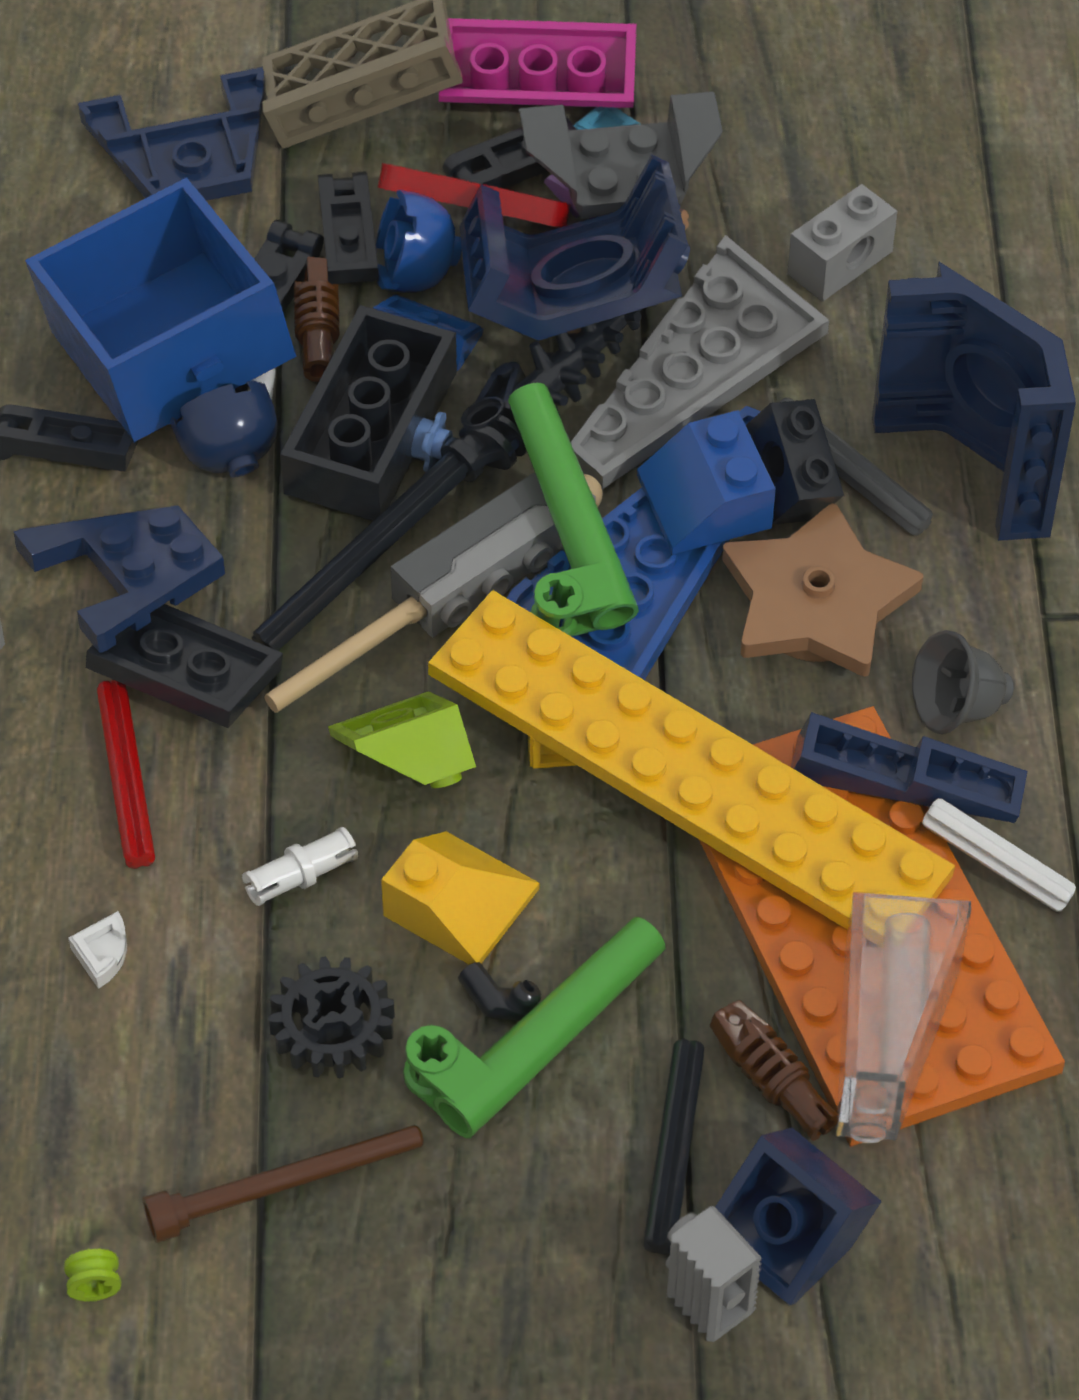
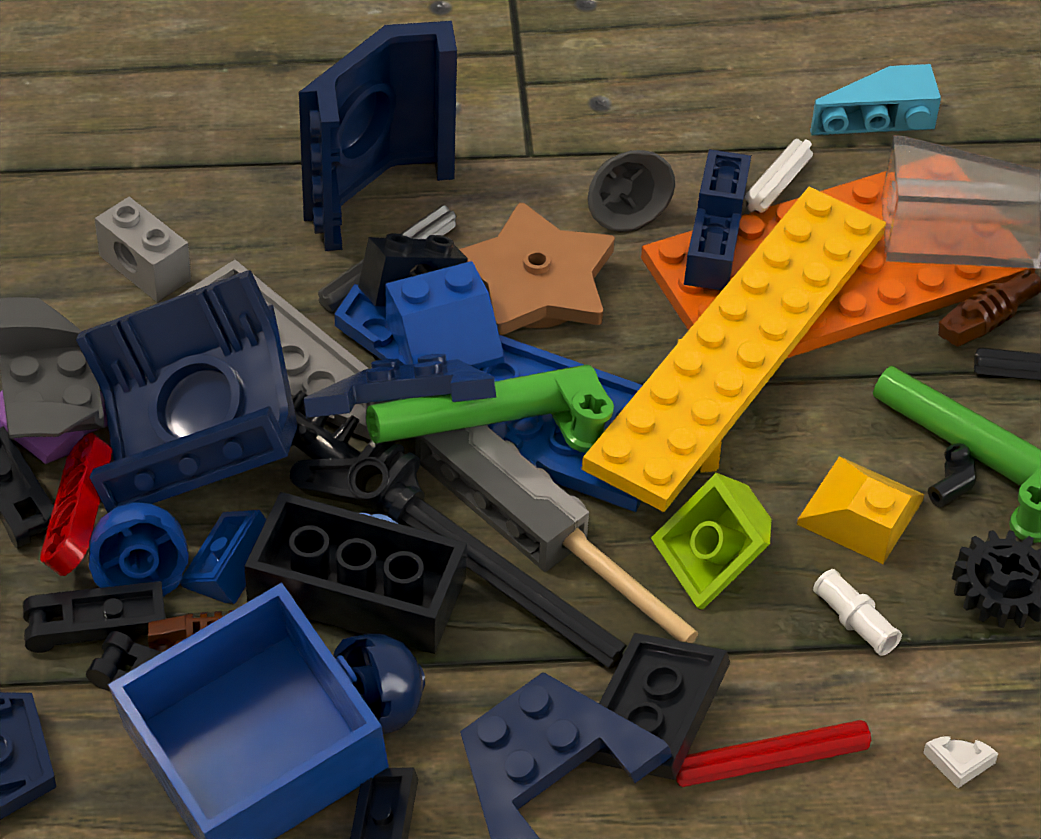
camera: 95 degrees left, 5 degrees down
none -> dark blue wing [304,354,497,418]

